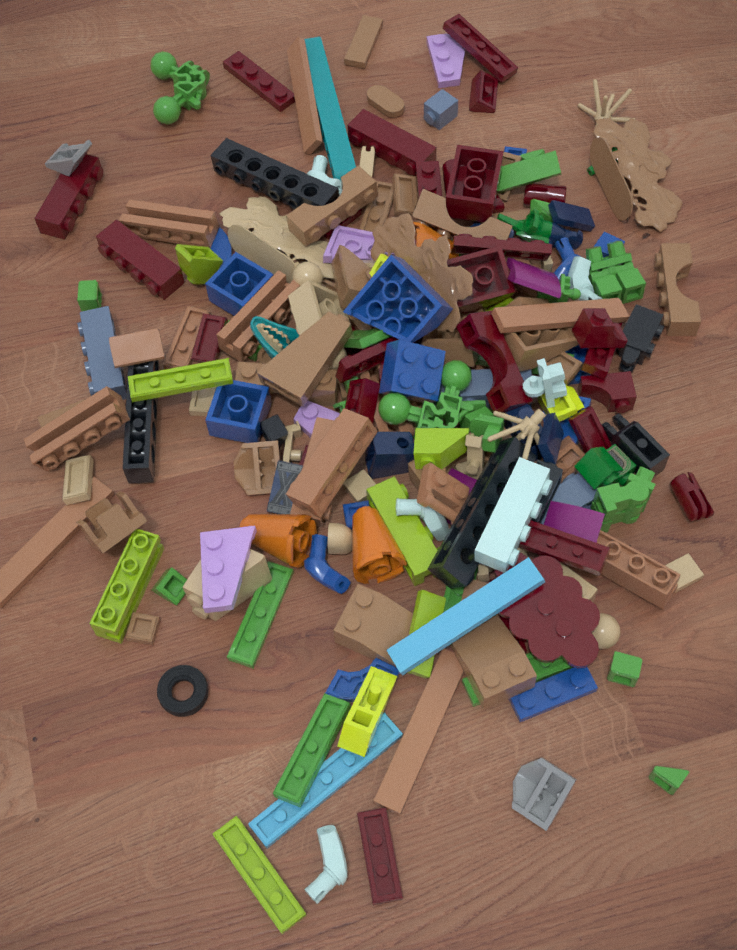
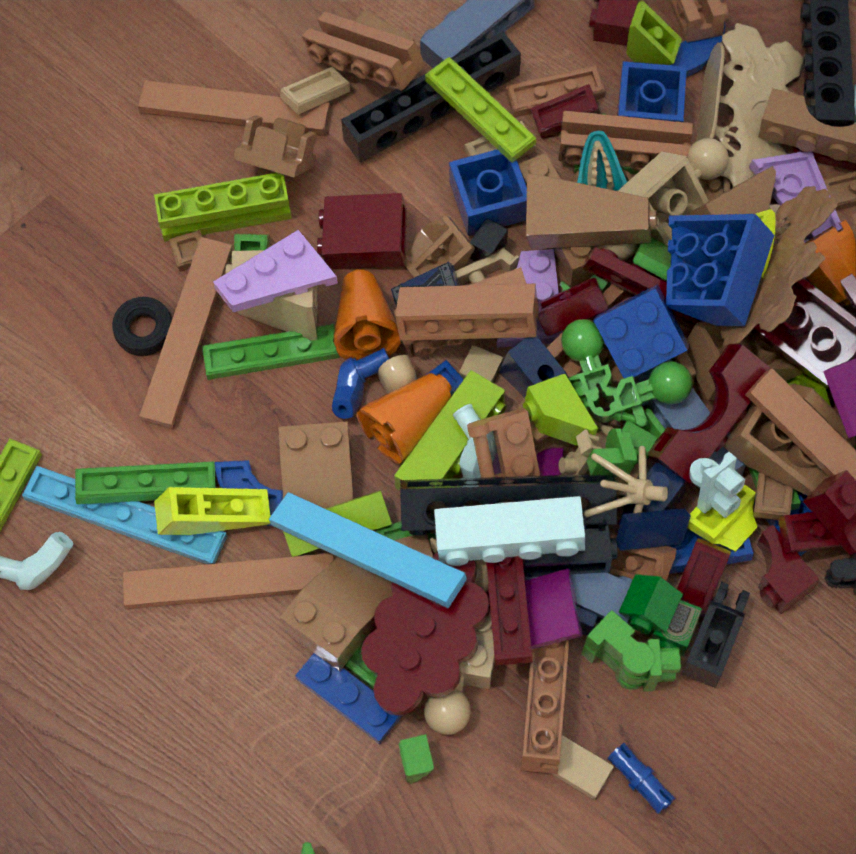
camera: 60 degrees right, 5 degrees up
nougat slope [109,328,165,368] -> none
dark red tile [357,807,403,906] -> none
light grey slope [512,757,577,831] -> none
dark red arm [670,472,714,522] -> none
none -> nougat tile [139,237,233,428]
none -> dark red brick [317,193,407,270]
none -> blue pin [607,743,676,814]

